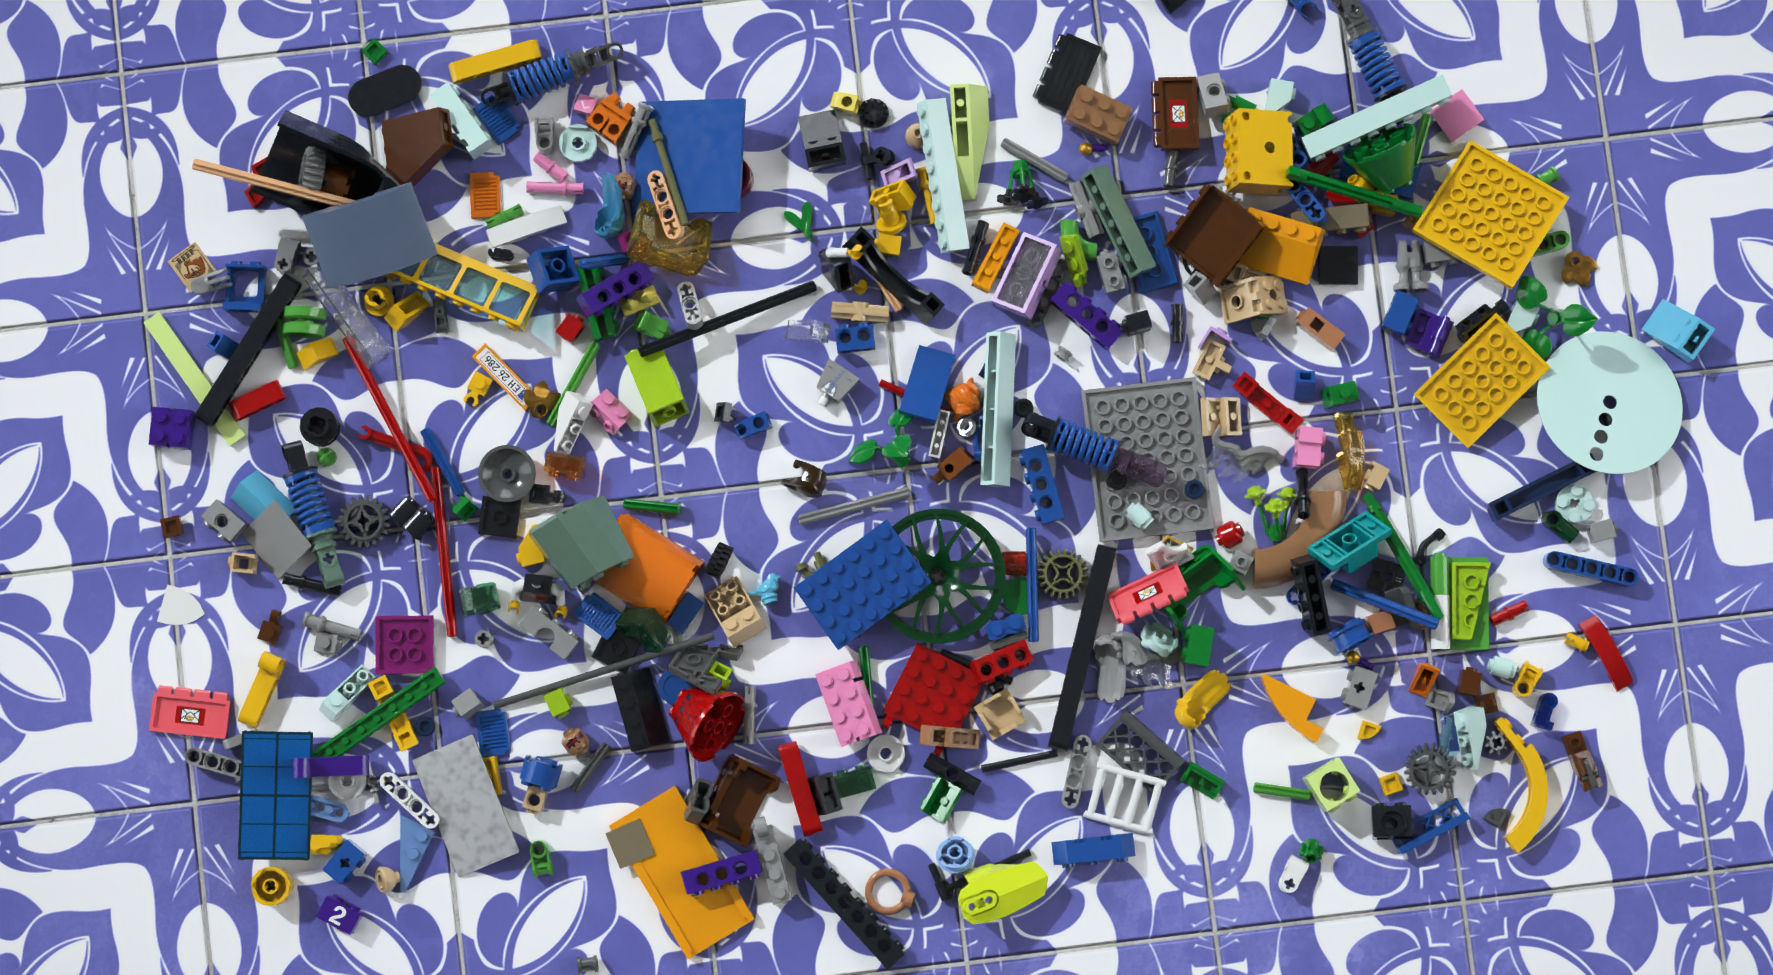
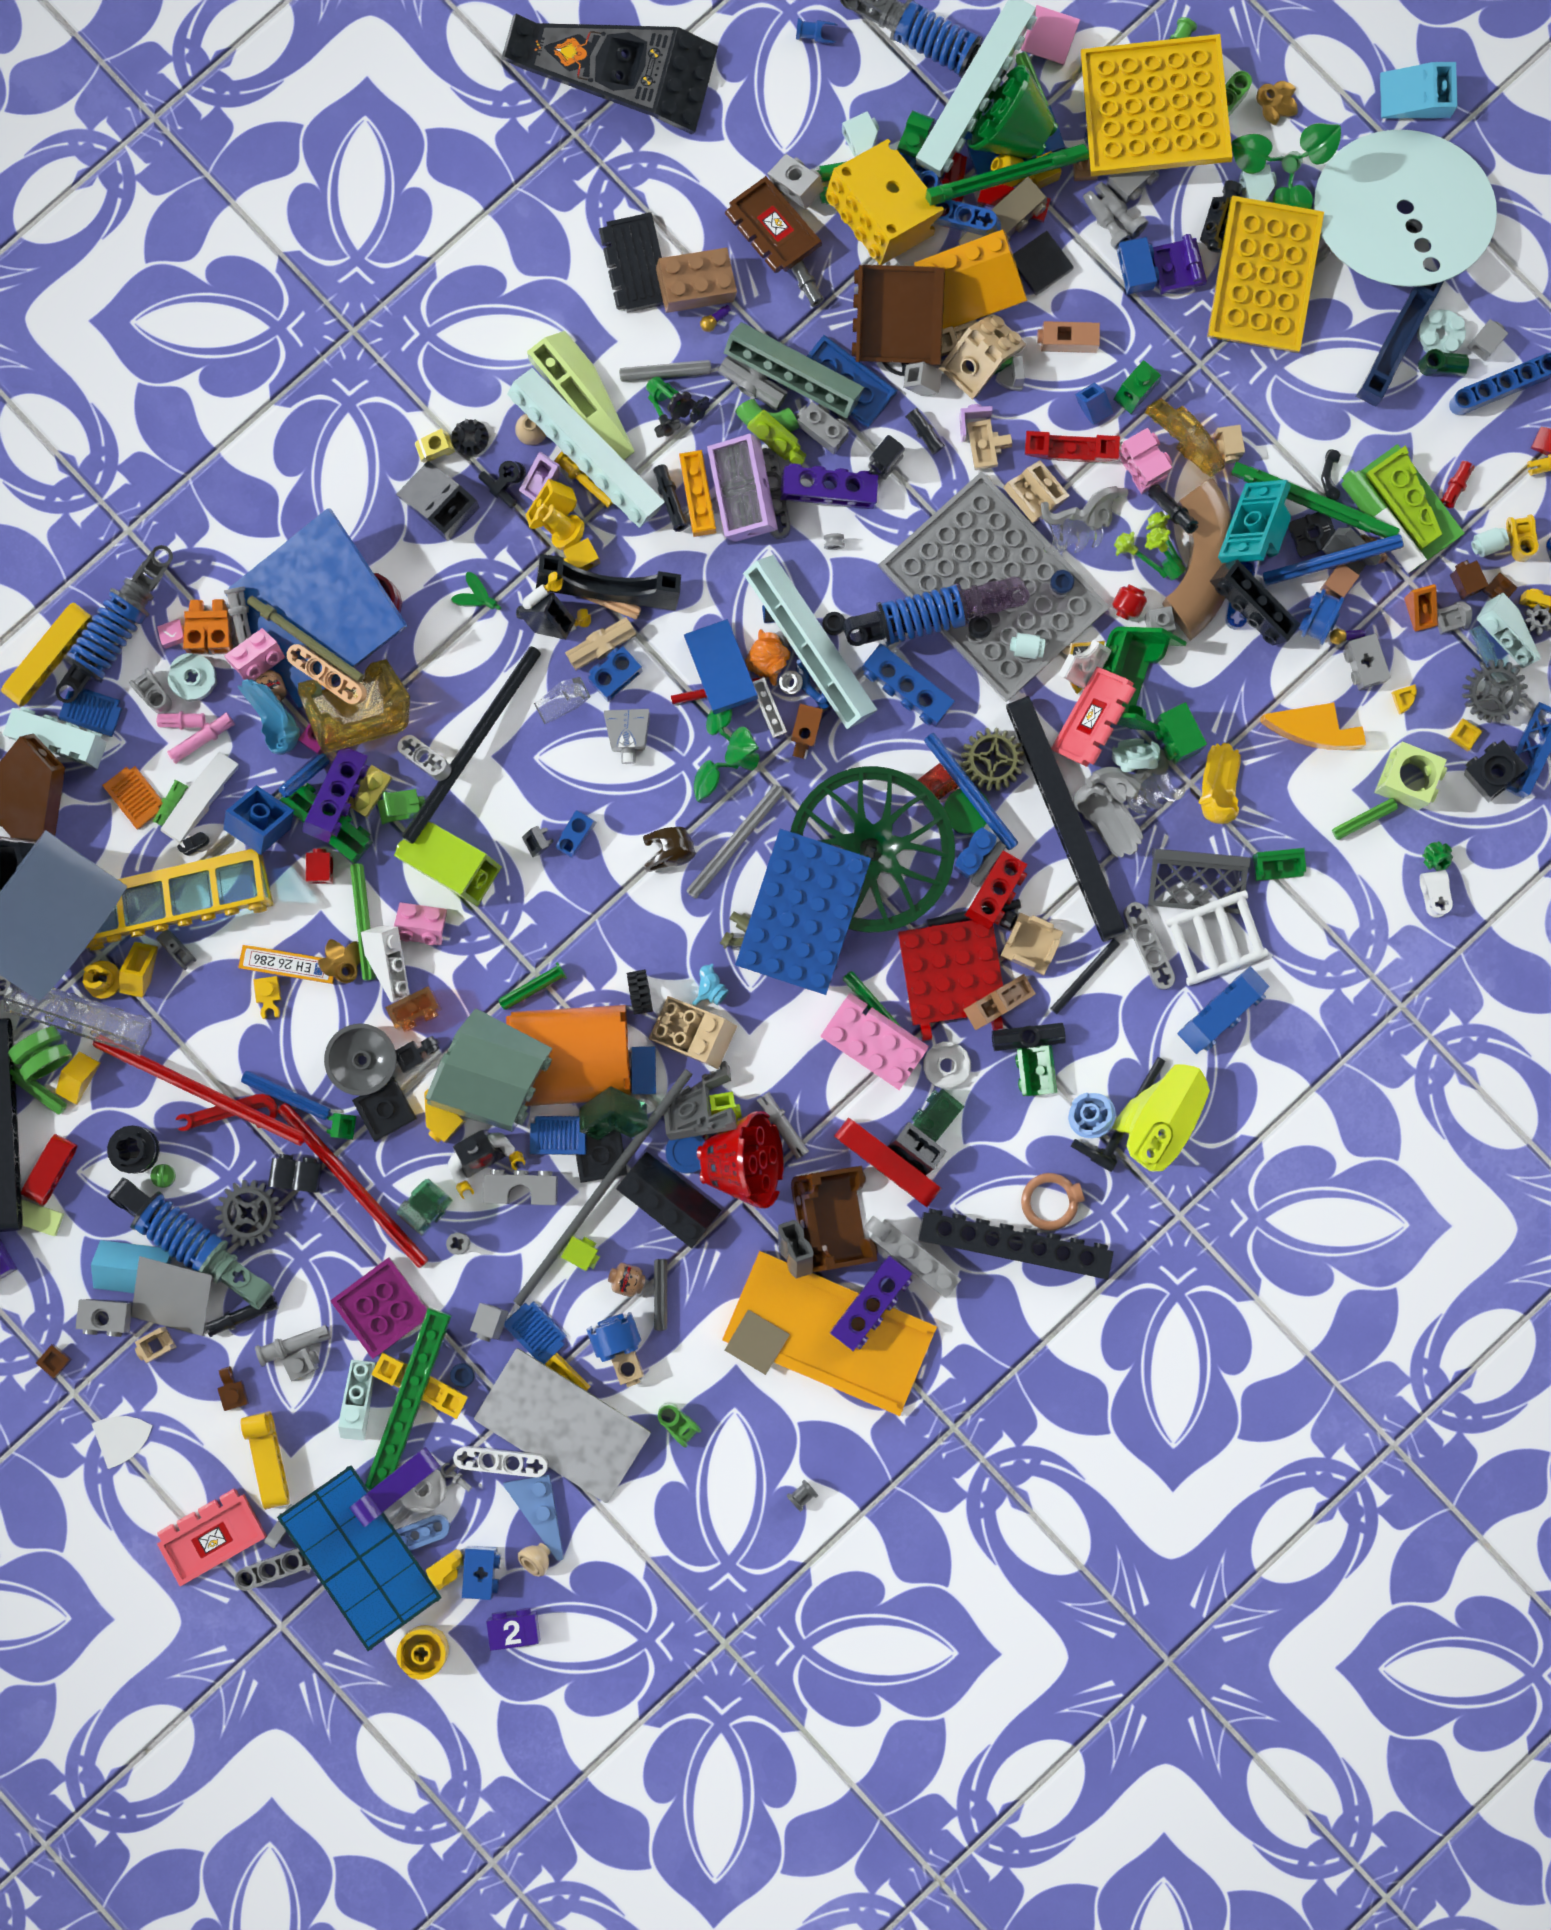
camera: 40 degrees left, 0 degrees up
none -> bright pink bracket [224,628,285,680]

